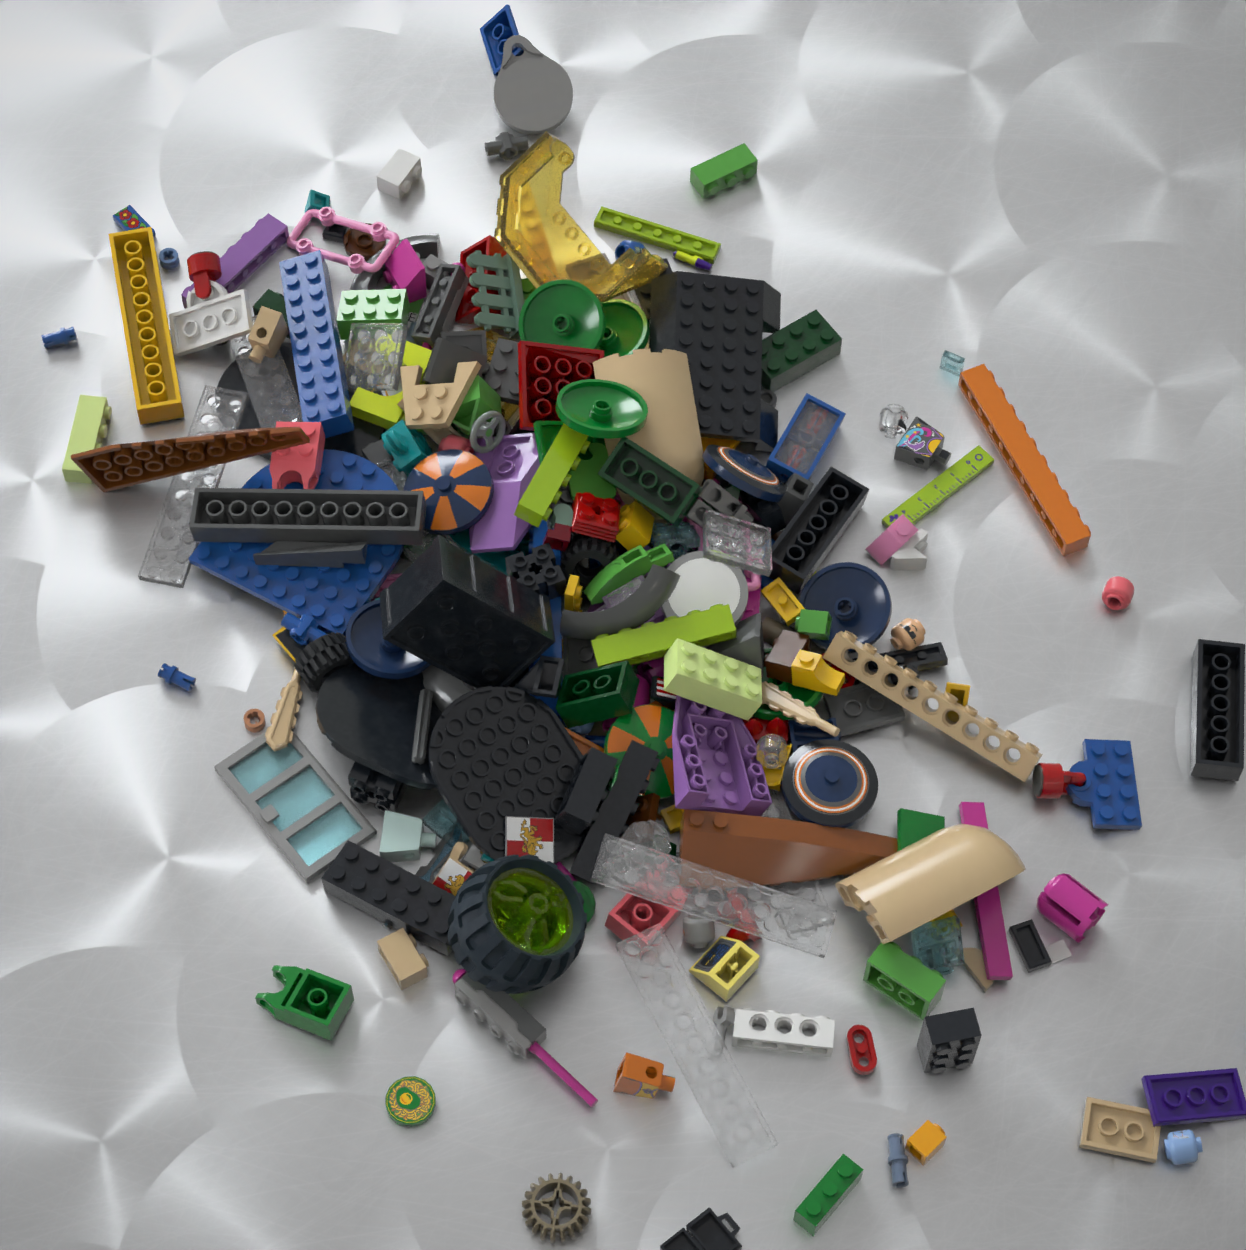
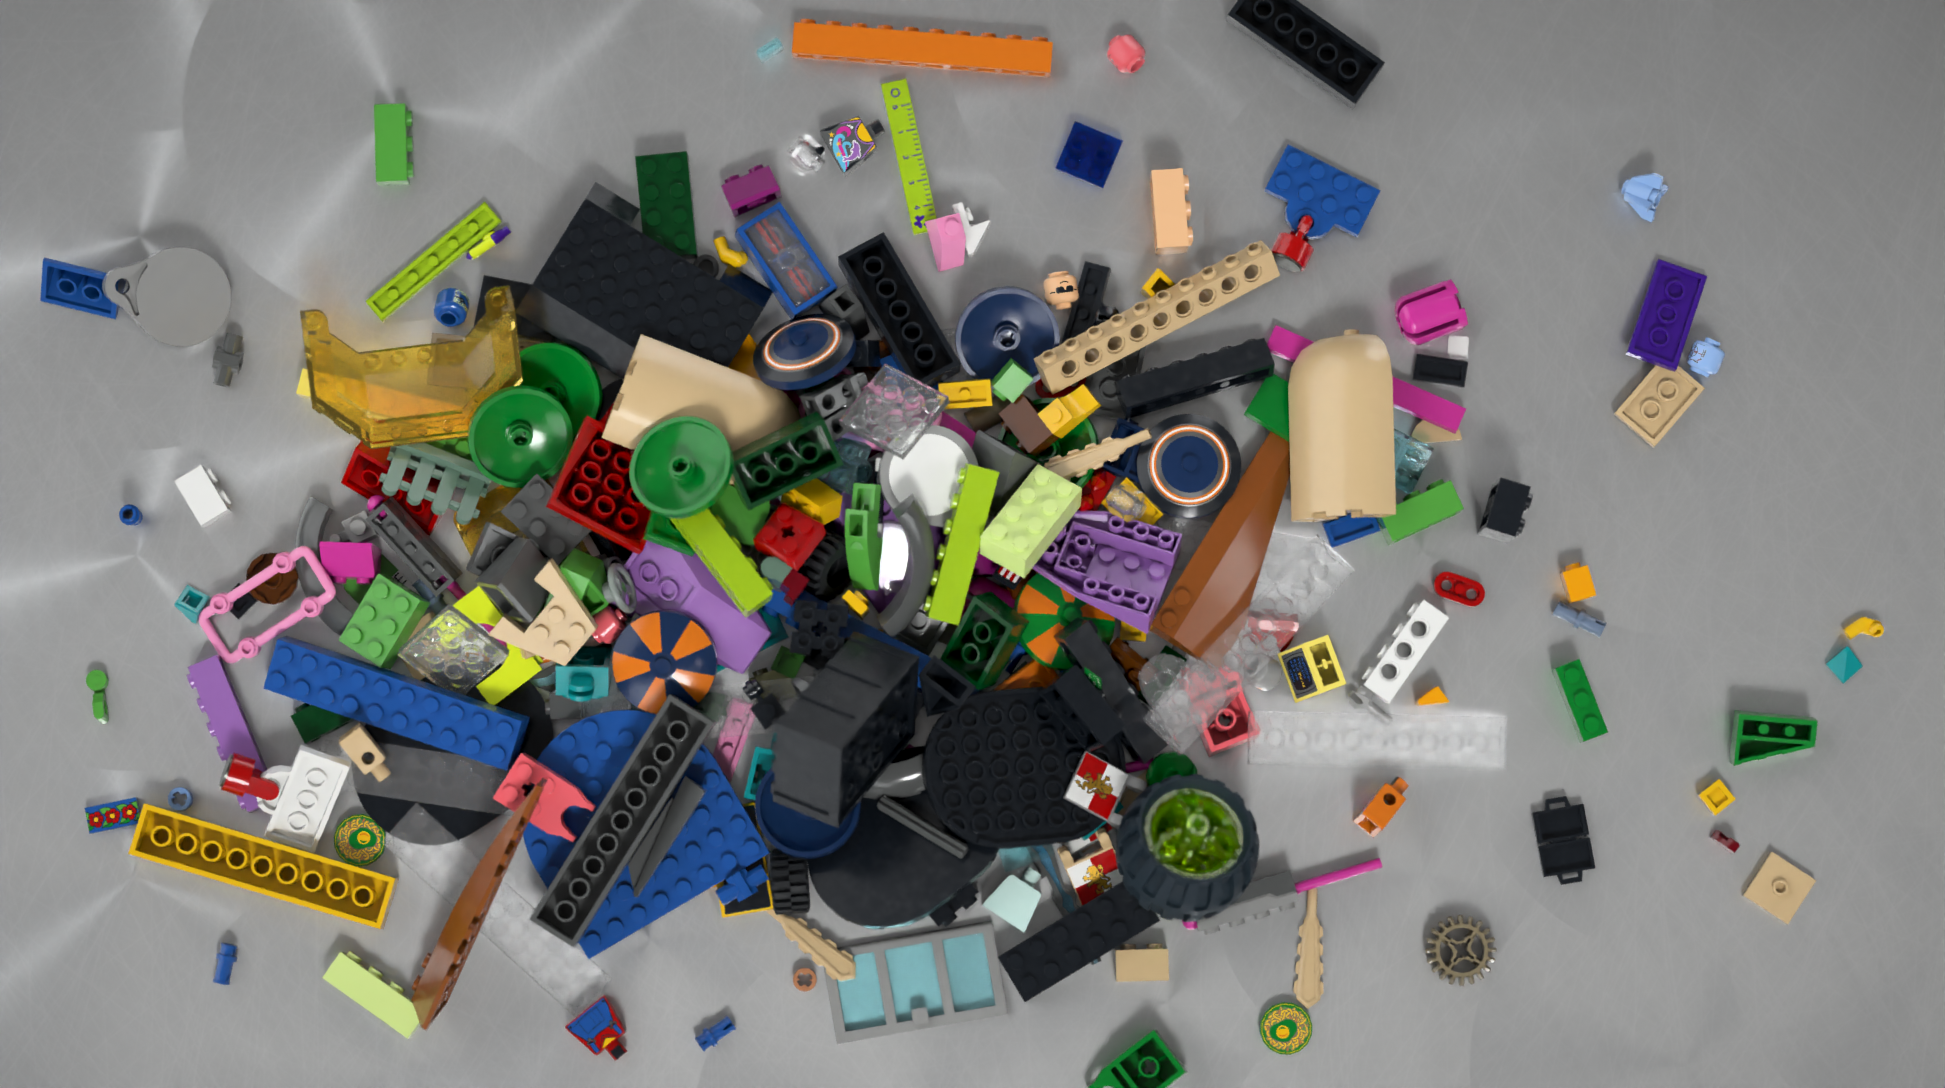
camera: 60 degrees left, 25 degrees up
none -> bright green piece [86,670,109,724]
none -> blue pin [119,504,143,526]
none -> tile [334,814,387,866]
none -> torso [565,995,627,1061]
none -> yellow arm [713,236,748,268]
none -> magenta slope [721,164,782,218]
none -> clear blue plate [1055,121,1123,190]
none -> black brick [1116,338,1275,419]
none -> light nougat brick [1150,168,1193,255]
none -> tan sword [1293,888,1324,1009]
none -> blue tile [1322,514,1381,548]
none -> light orange slope [1415,686,1449,706]

